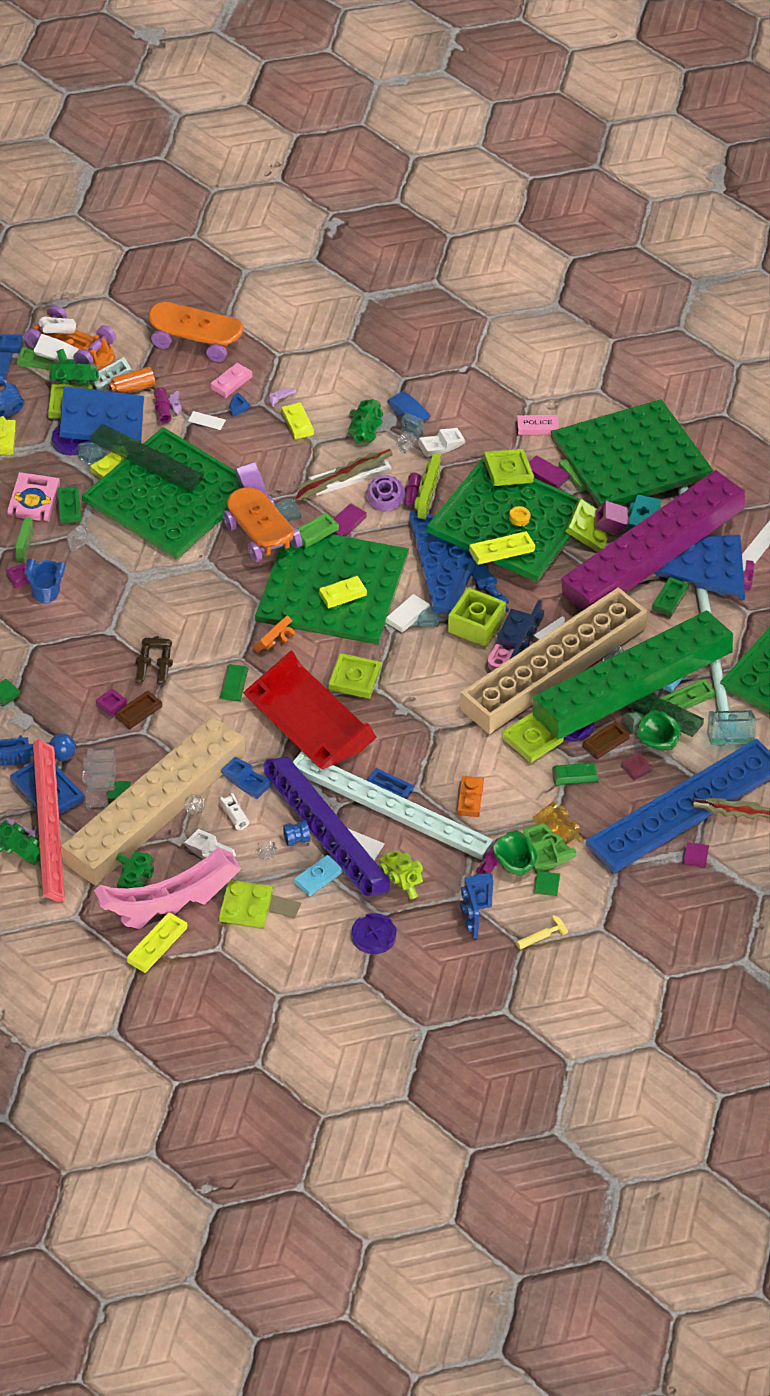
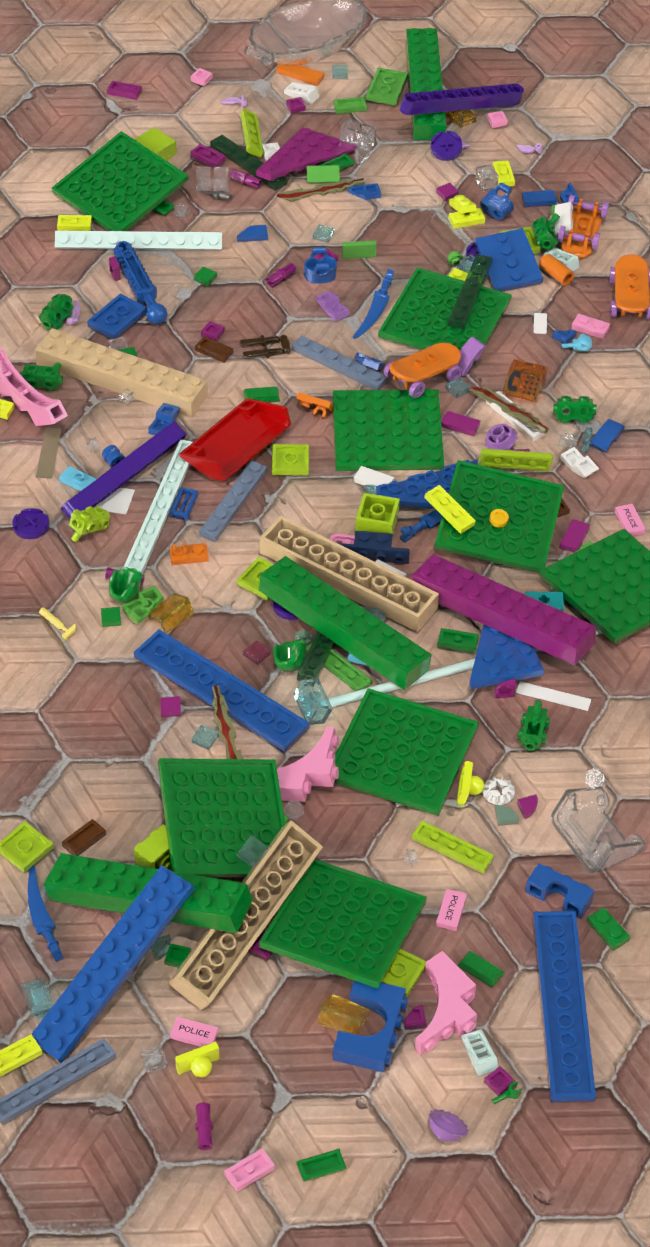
camera: 75 degrees right, 0 degrees up
bright pink container [8,472,60,522] -> none
coral tile [33,739,65,903] -> none
white bar [38,316,76,334] -> none
green plate [57,486,82,523] -> none
clear tile [67,523,88,552] -> none
clear piece [82,746,117,792] -> none
magenta pin [154,387,172,424] -> none
lavender piece [168,391,182,415] -> none
white slope [184,829,236,859] -> none
white bar [219,793,249,830] -> none
lime plate [219,880,273,928] -> none
lavender piece [269,388,296,407] -> none
neon yellow plate [282,402,314,440] -> none
bright green tile [297,513,339,548] -> none
neon yellow plate [319,576,367,609] -> none
blue bracket [460,873,493,939] -> none
lime plate [483,449,534,486] -> none
green tile [552,763,599,785] -> none
lime plate [565,499,610,552] -> none
reddish brown tile [582,721,630,760] -> none
brick [595,501,629,535] -> none
none -> clear light blue tile [191,725,219,750]
none -> sand blue plate [199,460,267,542]
none -> magenta axle [266,263,296,287]
none -> sand blue plate [292,335,388,390]
none -> medium lavender slope [316,291,350,321]
none -> blue sword [353,269,394,339]
none -> blue tile [354,352,386,370]
none -> bright green plate [447,251,463,266]
none -> clear orange slope [502,359,548,402]
none -> medium azure piece [562,334,592,352]

